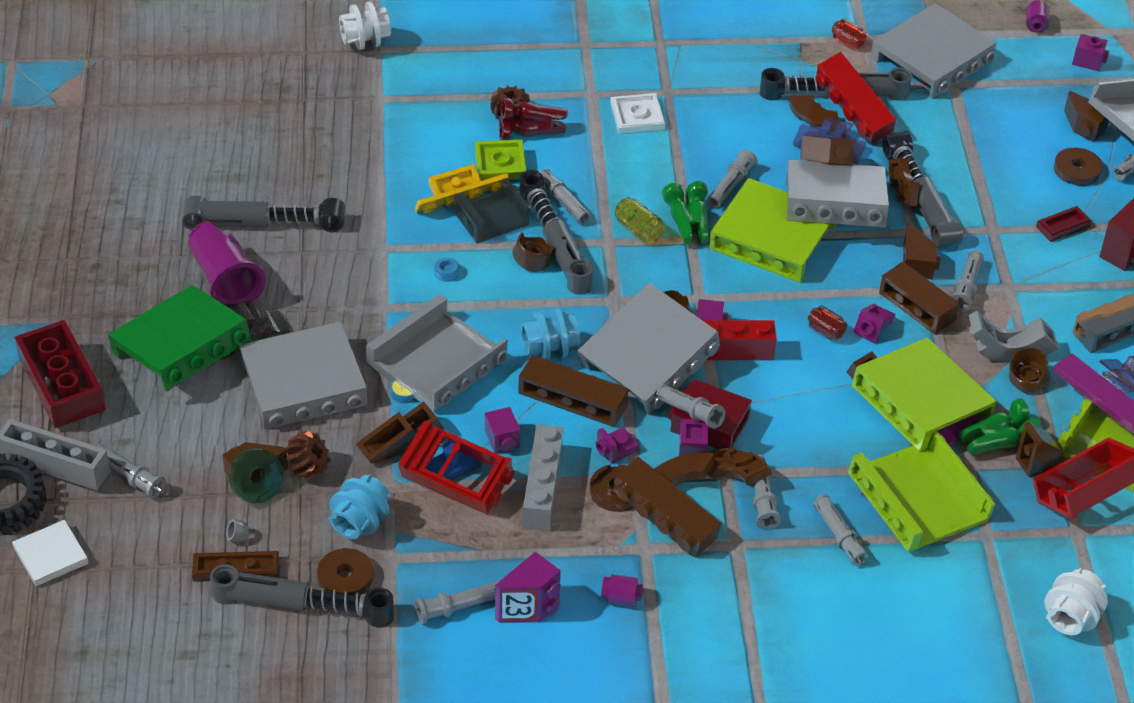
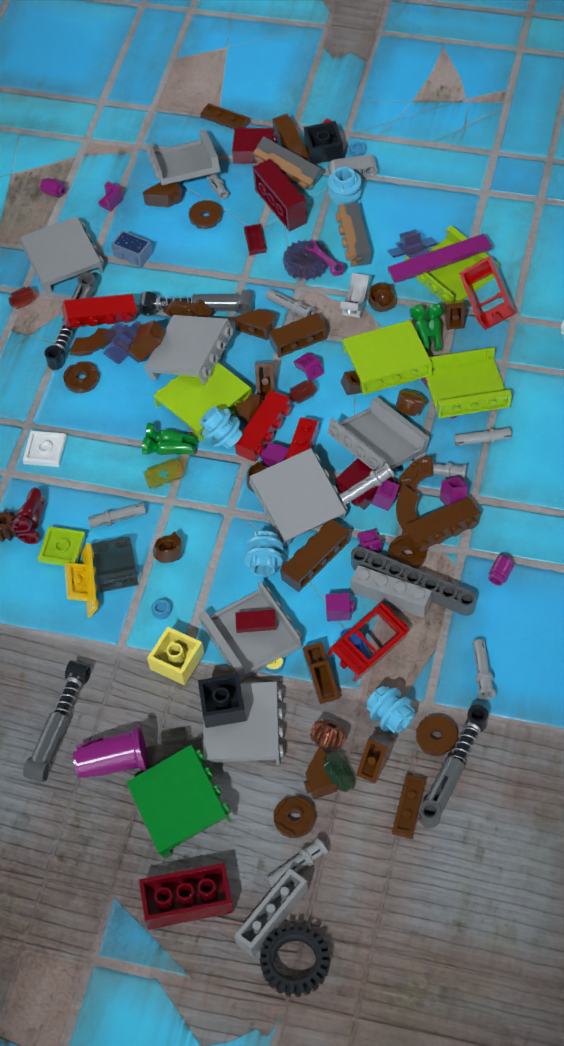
camera: 65 degrees left, 10 degrees up
white tile [12,520,89,586] -> none
light grey hinge [226,519,250,542] -> none
magenta slope [495,551,561,623] -> none
dark grey piece [519,170,593,295] -> none
light grey pin [707,149,758,208] -> none
magenta brick [1072,34,1110,71] -> none
none -> reddish brown tile [63,361,100,394]
none -> magenta panel [98,181,123,212]
none -> sand blue brick [111,230,153,267]
none -> light yellow brick [147,626,205,685]
none -> black brick [198,673,246,728]
none -> medium azure piece [199,406,243,449]
none -> red brick [235,390,292,462]
none -> reddish brown hair [235,394,262,422]
none -> dark red tile [235,609,276,633]
none -> reddish brown slope [255,360,275,400]
none -> reddish brown tile [274,796,316,838]
none -> clear purple gear [283,239,329,281]
none -> magenta brick [305,240,344,276]
none -> light grey panel [327,397,430,471]
none -> dark grey beam [351,547,476,616]
none -> reddish brown slope [356,731,395,783]
none -> reddish brown hair [396,389,427,416]
none -> magenta brick [439,477,468,506]

